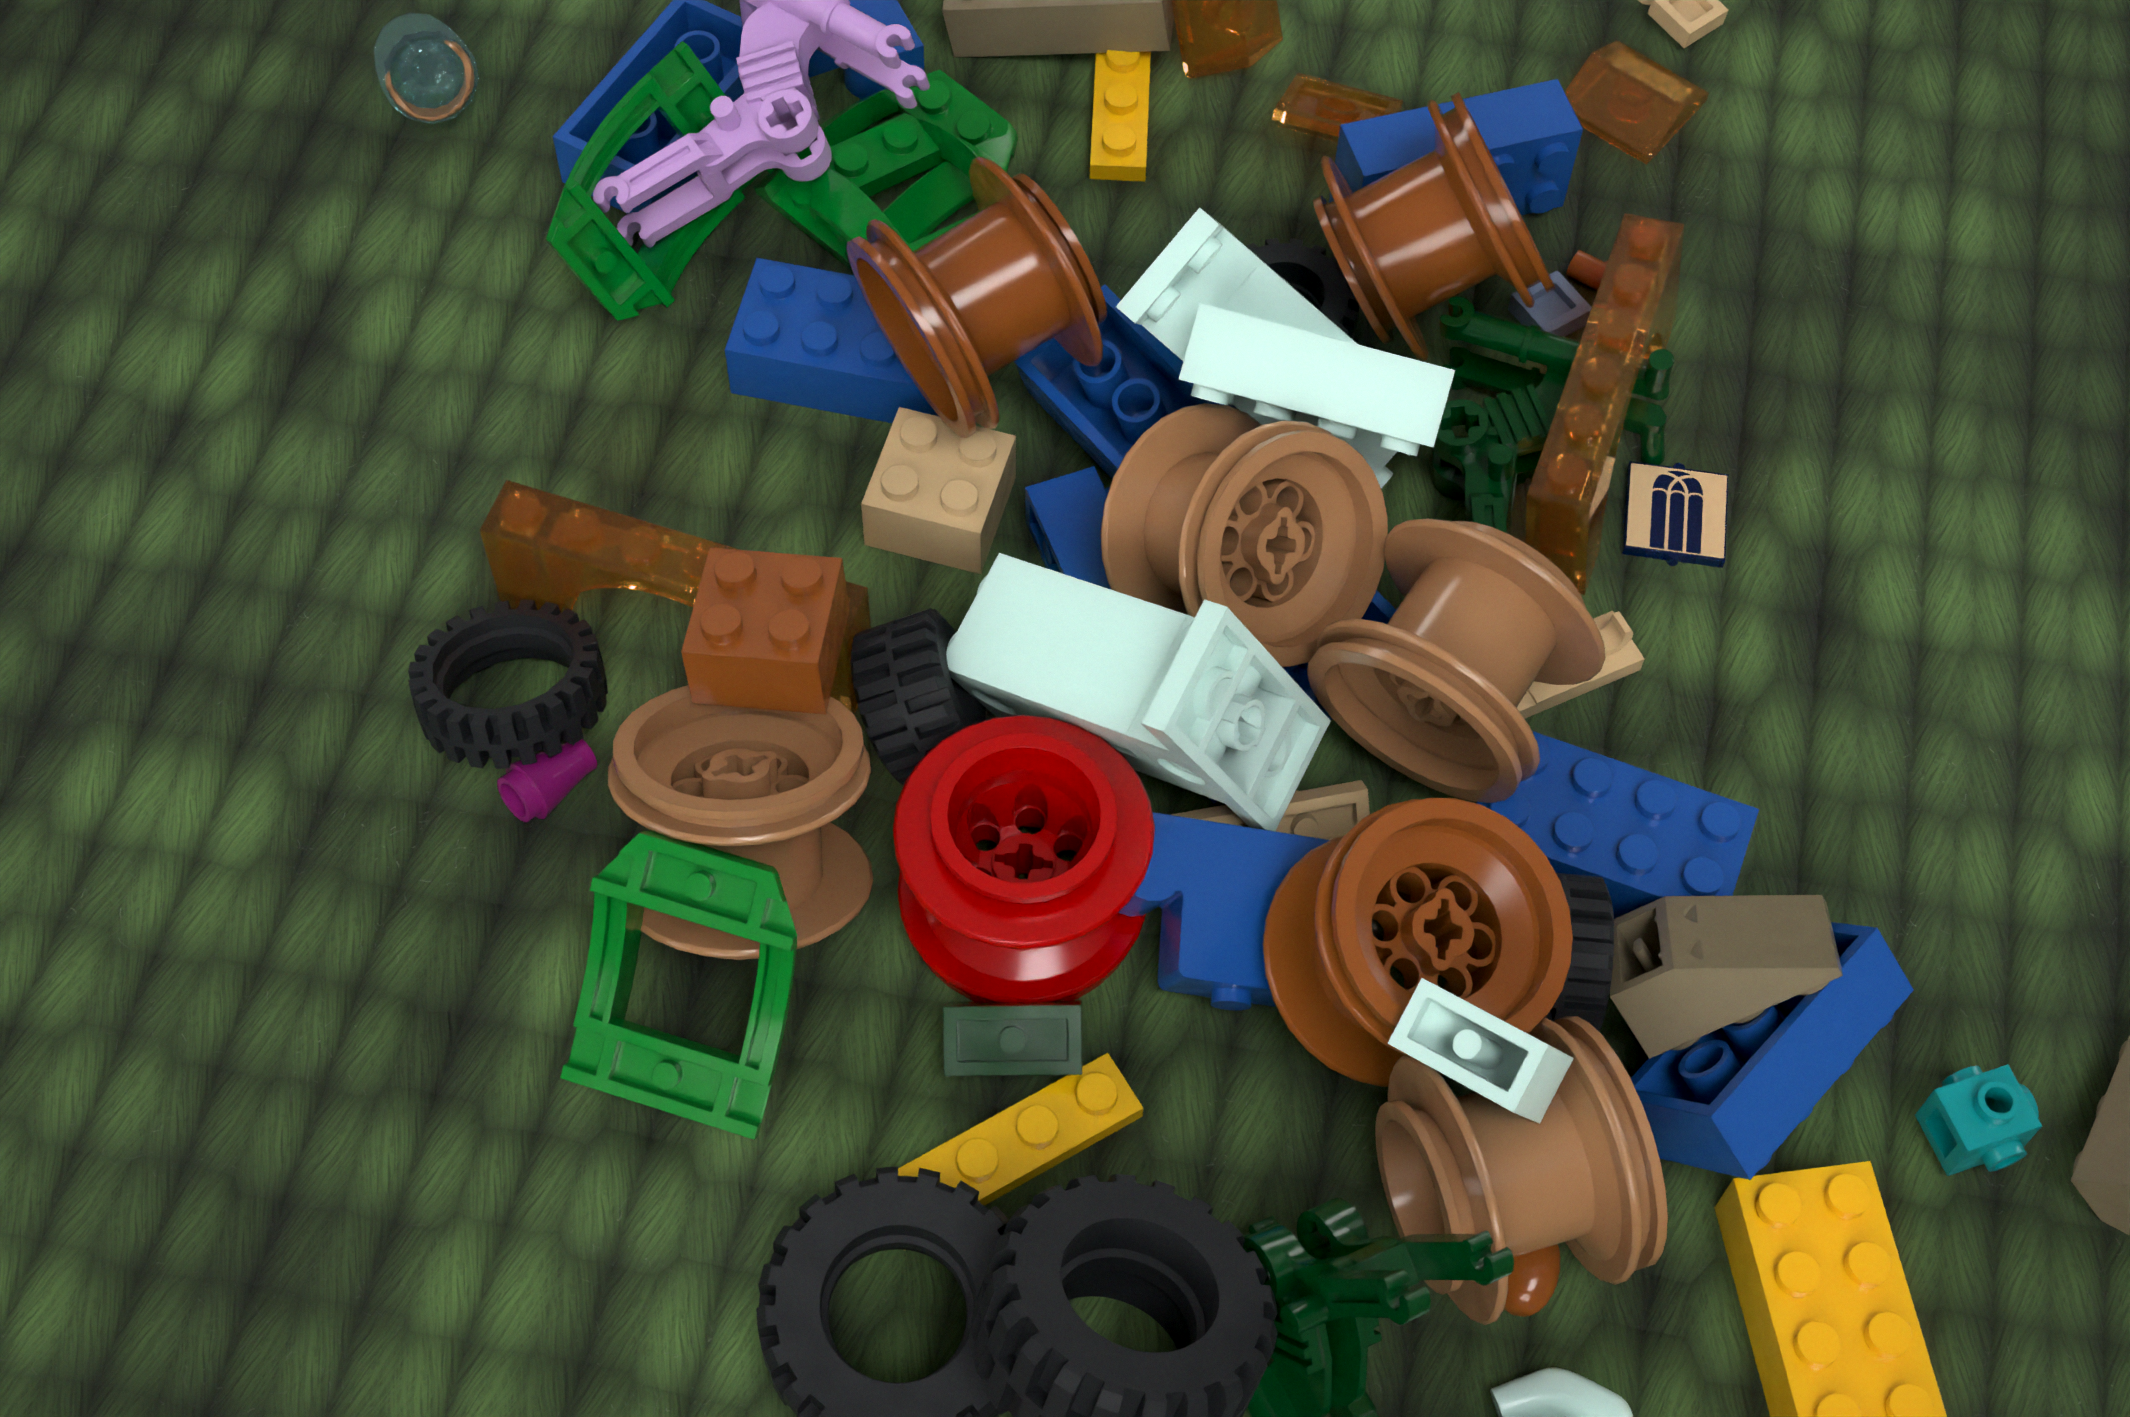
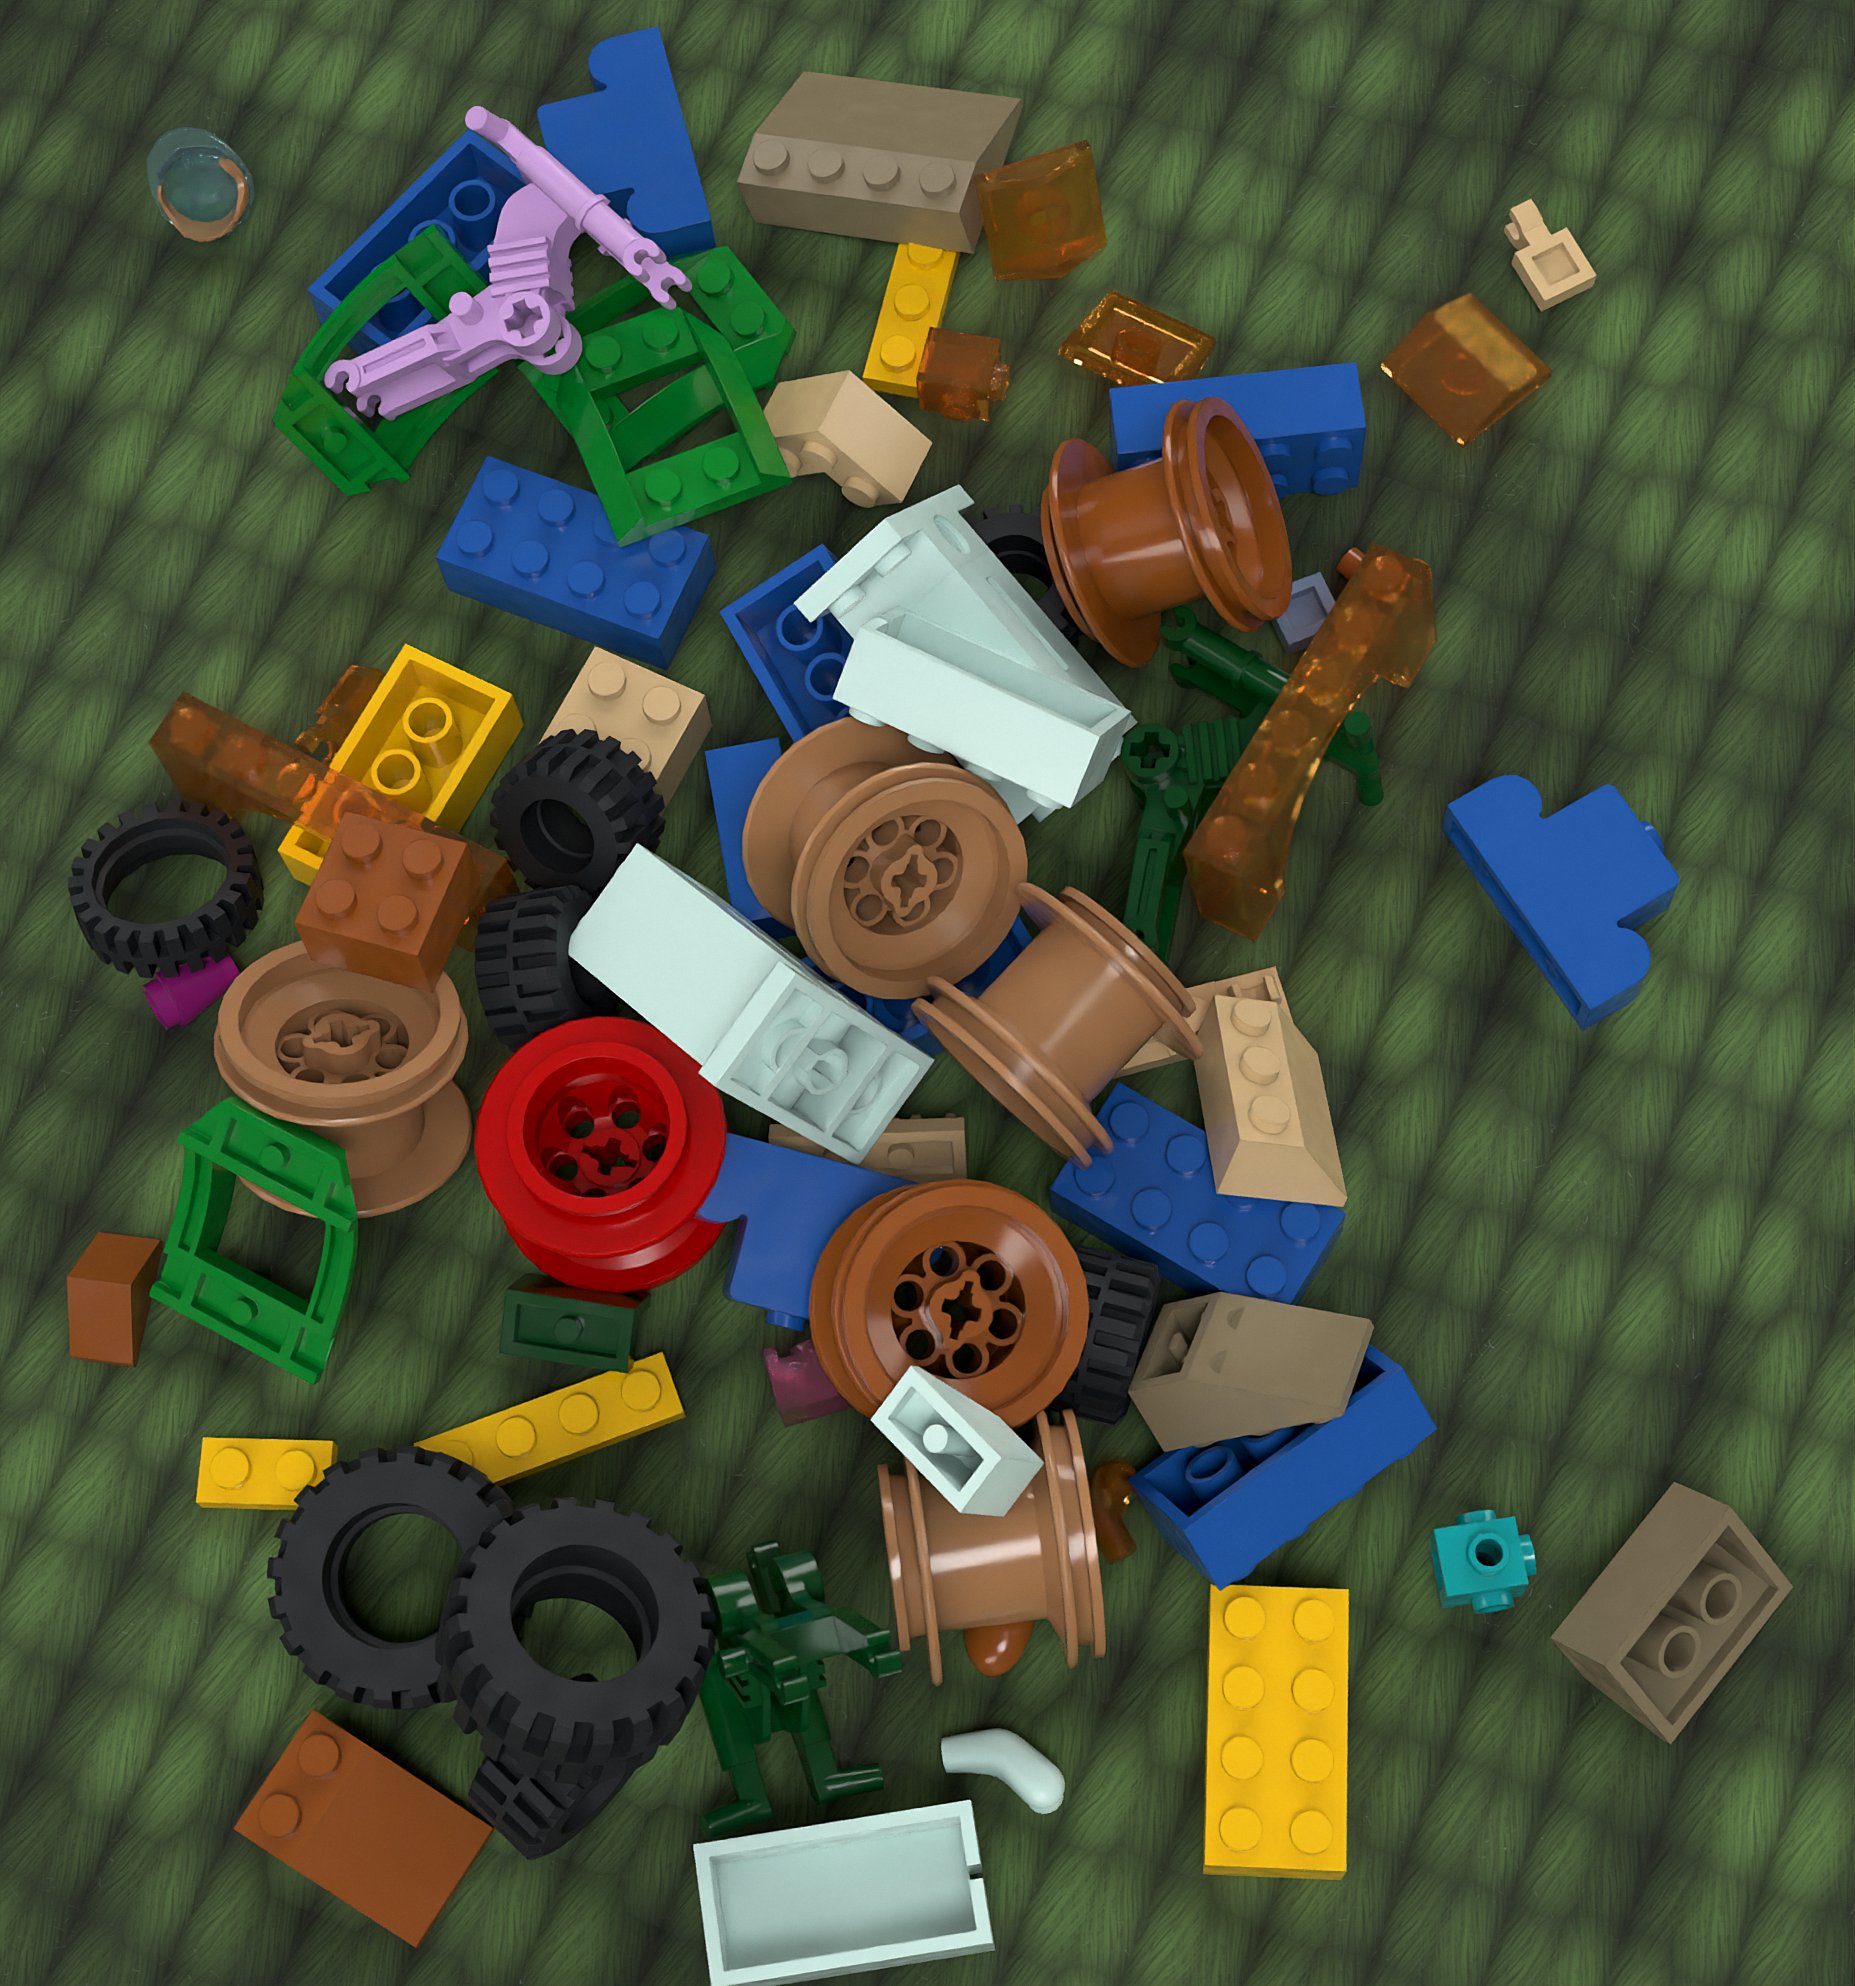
camera: 20 degrees right, 10 degrees up
dark orange wheel [846,157,1107,438] -> none
piece [1622,461,1729,568] -> none
none -> dark orange slope [67,1232,164,1368]
none -> yellow plate [196,1437,338,1510]
none -> yellow brick [278,644,524,886]
none -> clear orange plate [293,665,385,772]
none -> black tyre [489,729,666,902]
none -> clear pink brick [762,1340,854,1428]
none -> tan brick [763,370,932,508]
none -> clear orange brick [916,327,1010,421]
none -> tan slope [1194,995,1347,1207]
none -> blue brick [1442,775,1680,1031]

